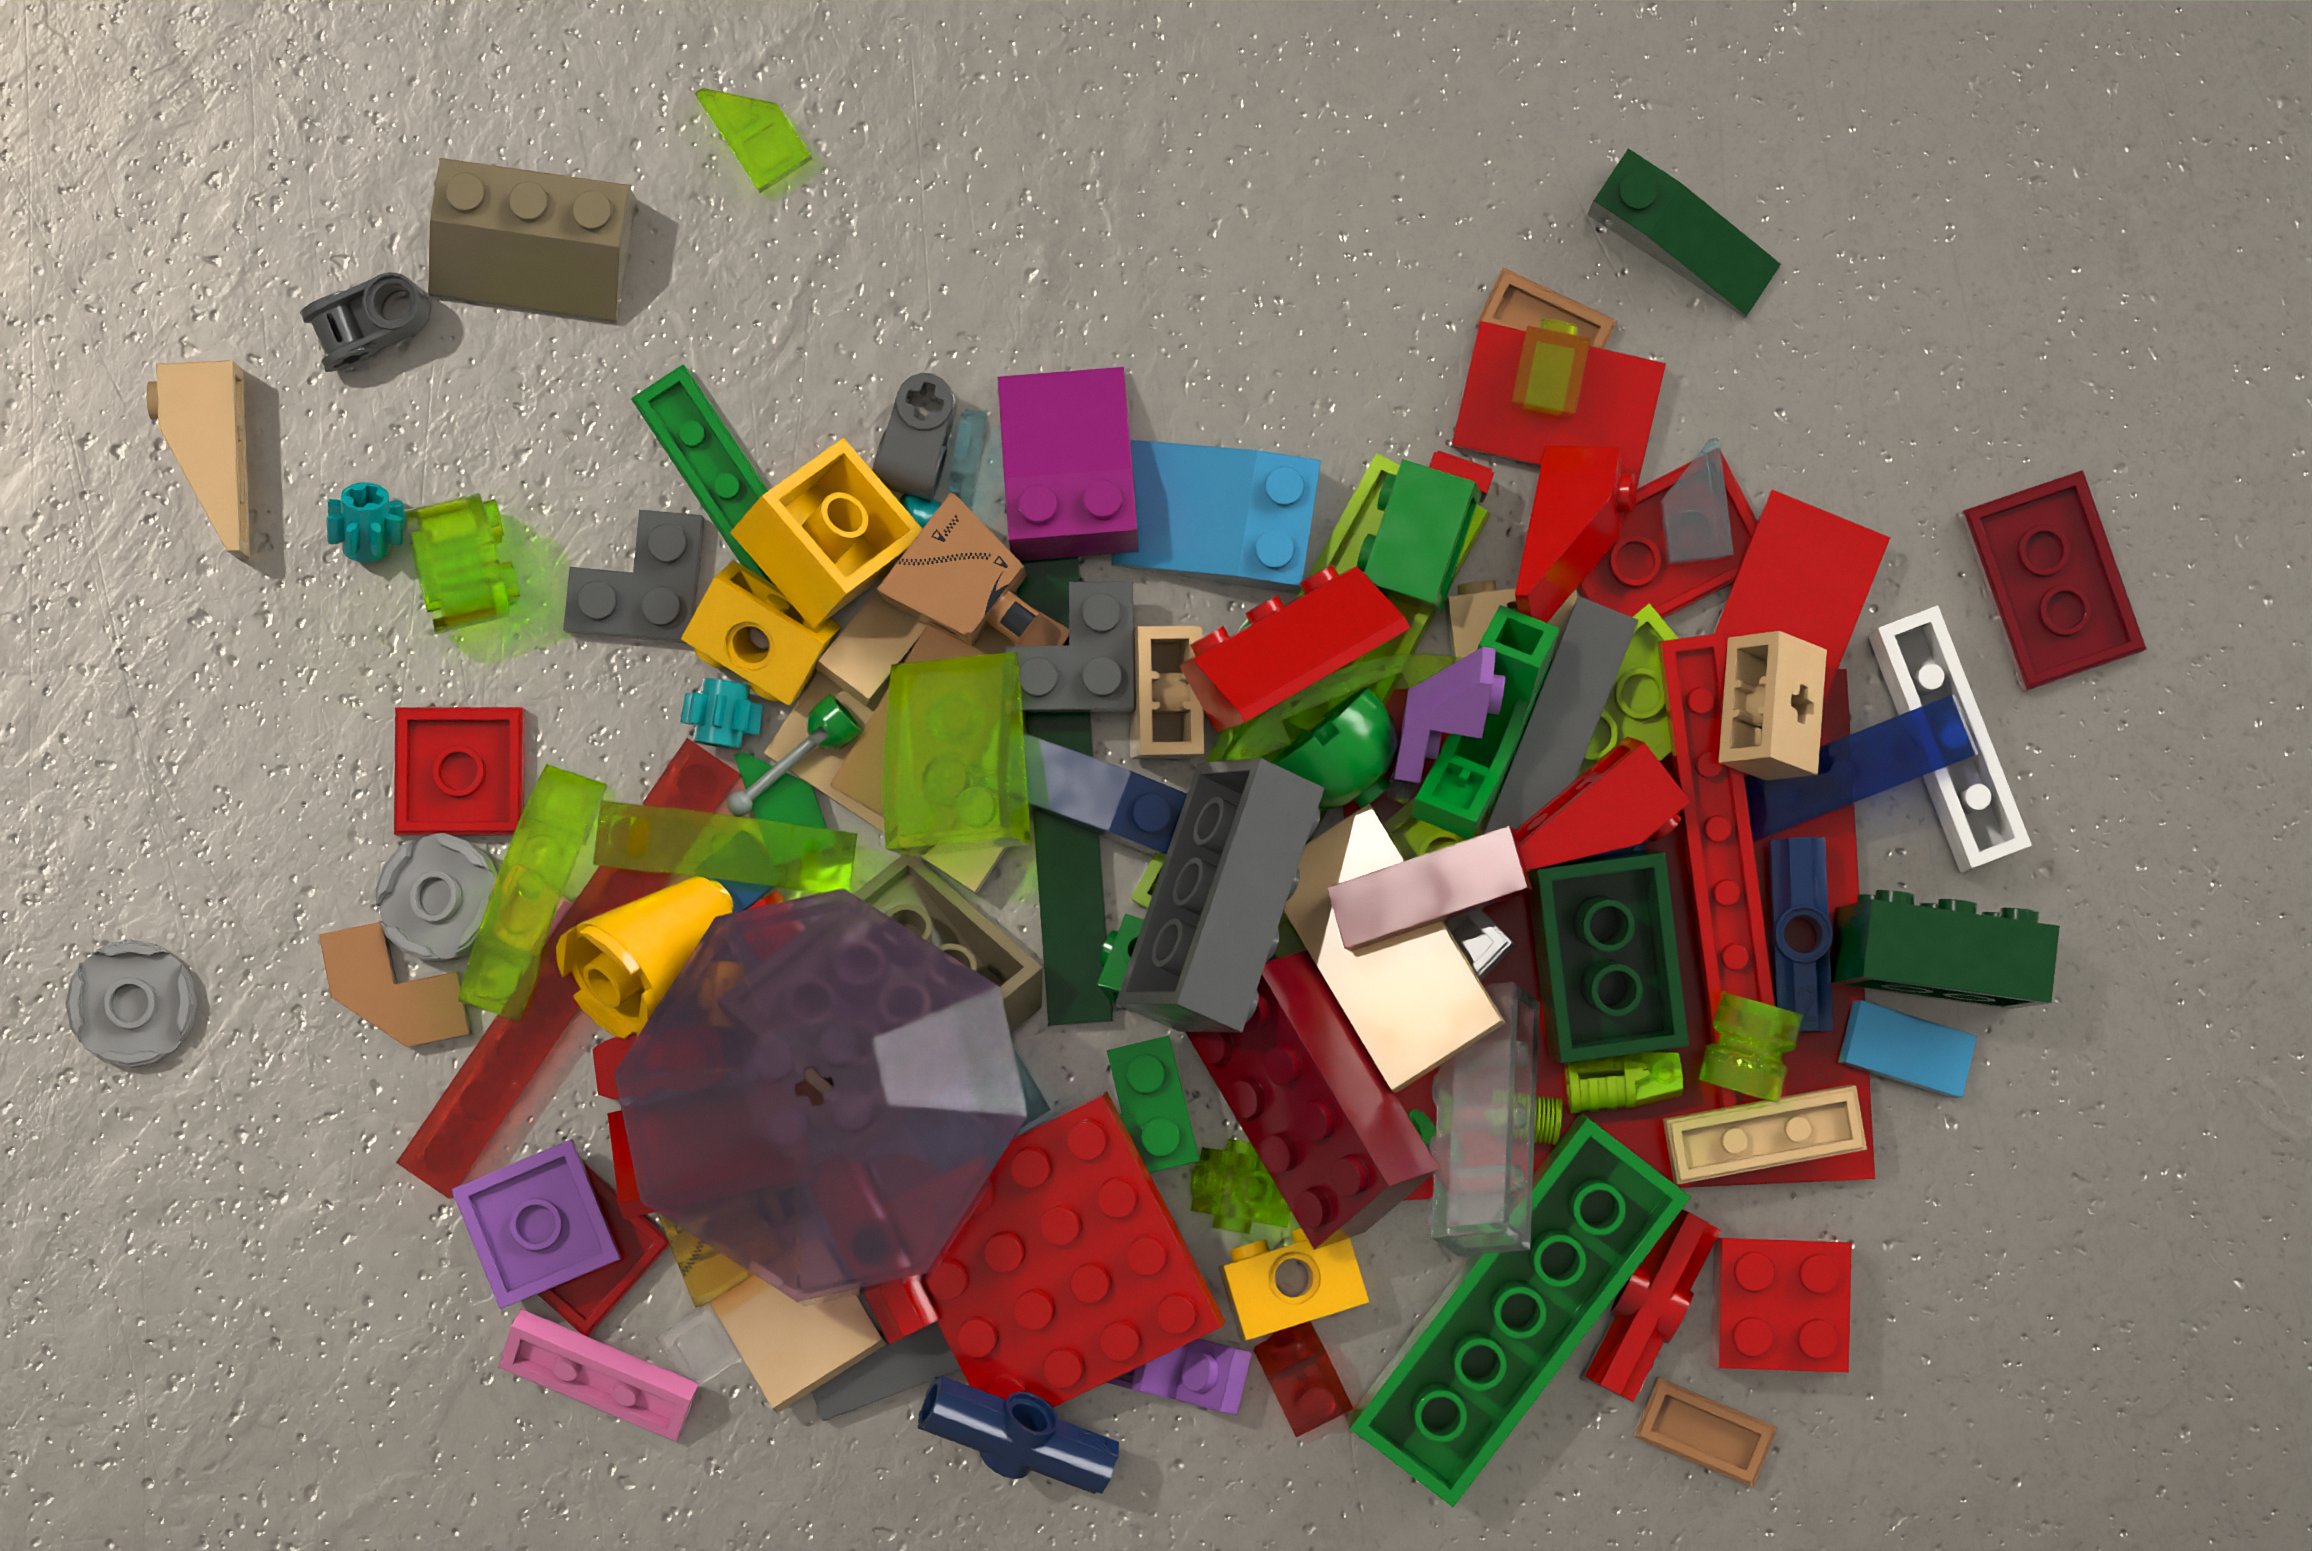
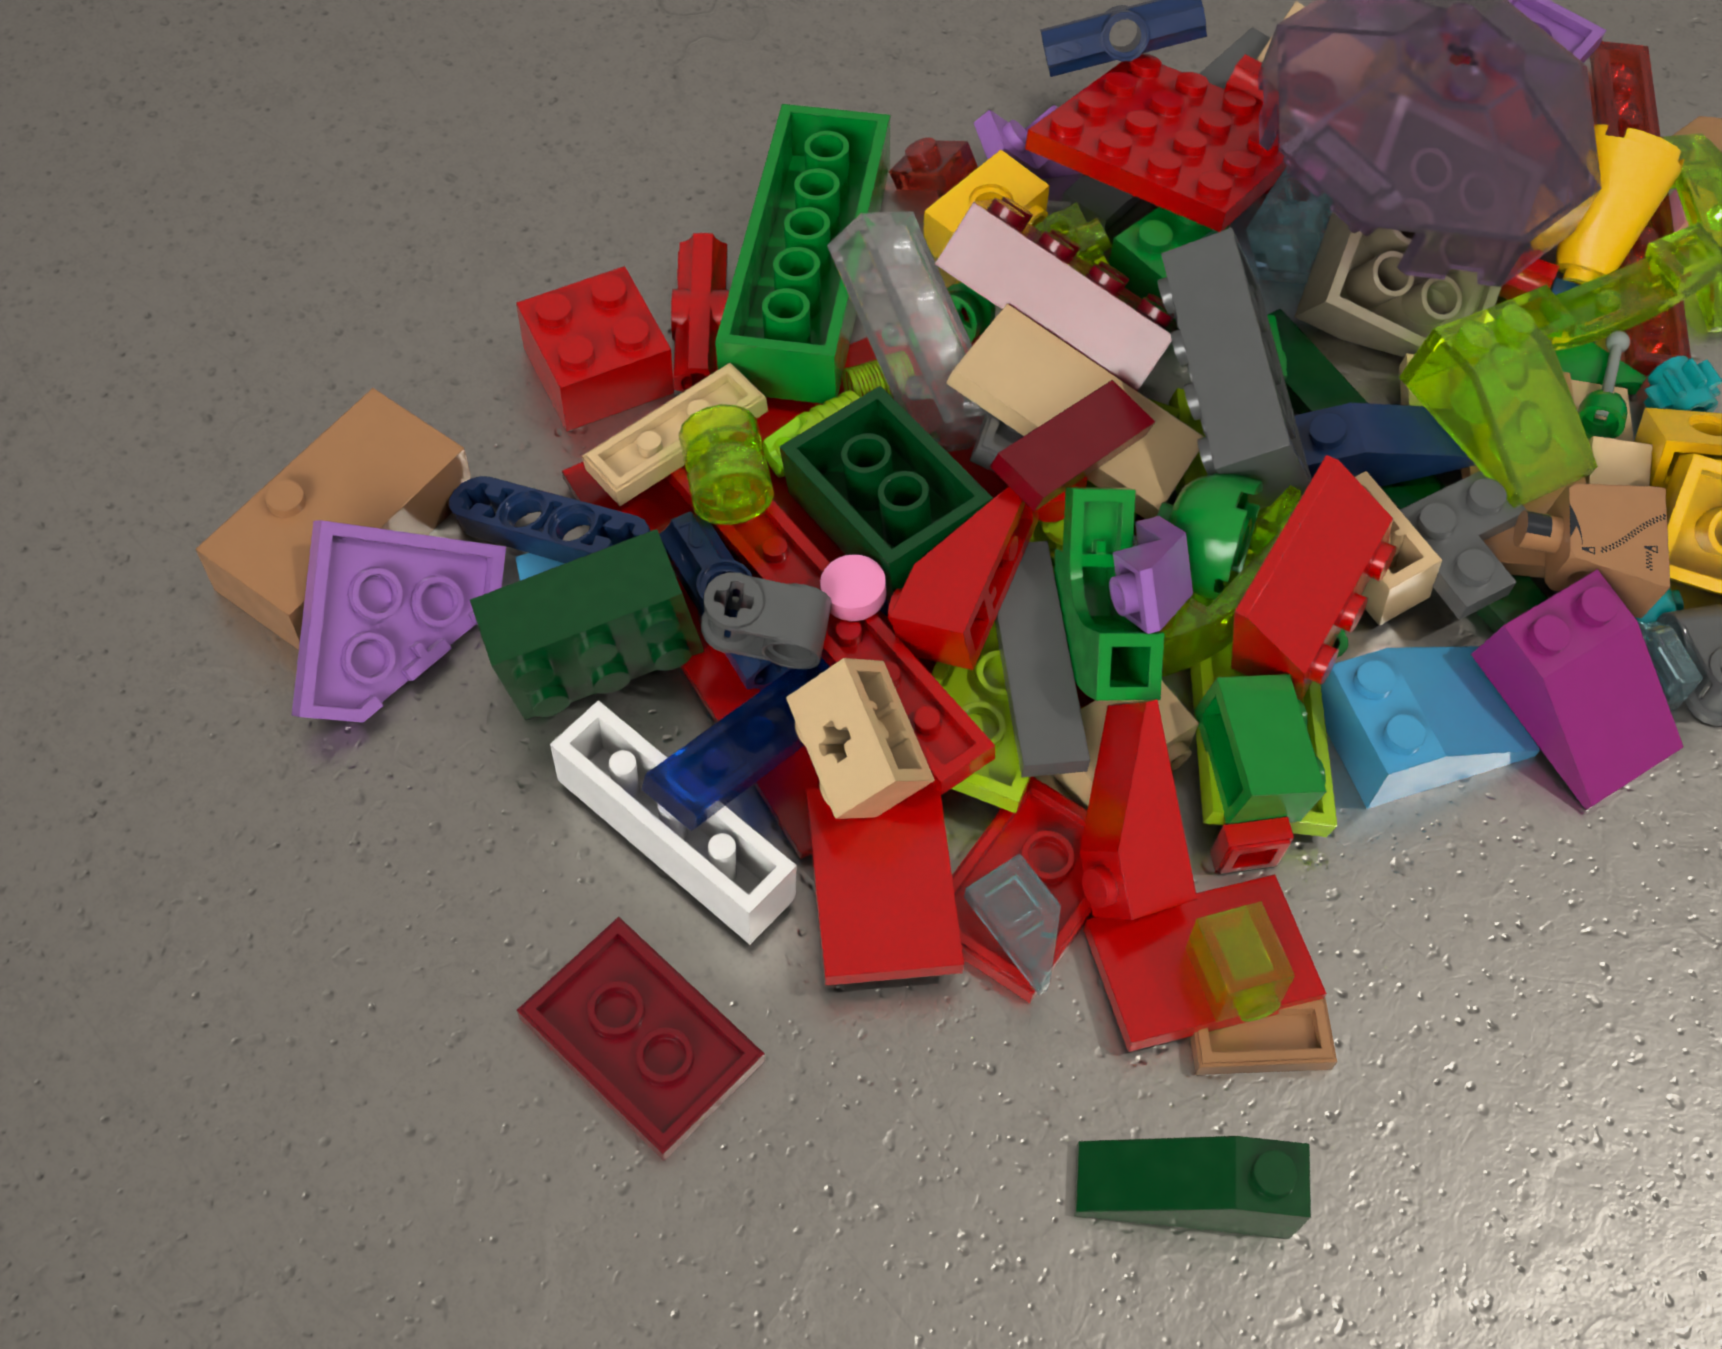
camera: 150 degrees right, 25 degrees down
medium nougat tile [1632,1377,1777,1487] -> none
none -> medium nougat brick [195,388,471,650]
none -> medium lavender plate [292,520,506,723]
none -> dark blue beam [449,476,650,563]
none -> dark grey piece [701,572,832,669]
none -> bright pink tile [820,555,886,621]

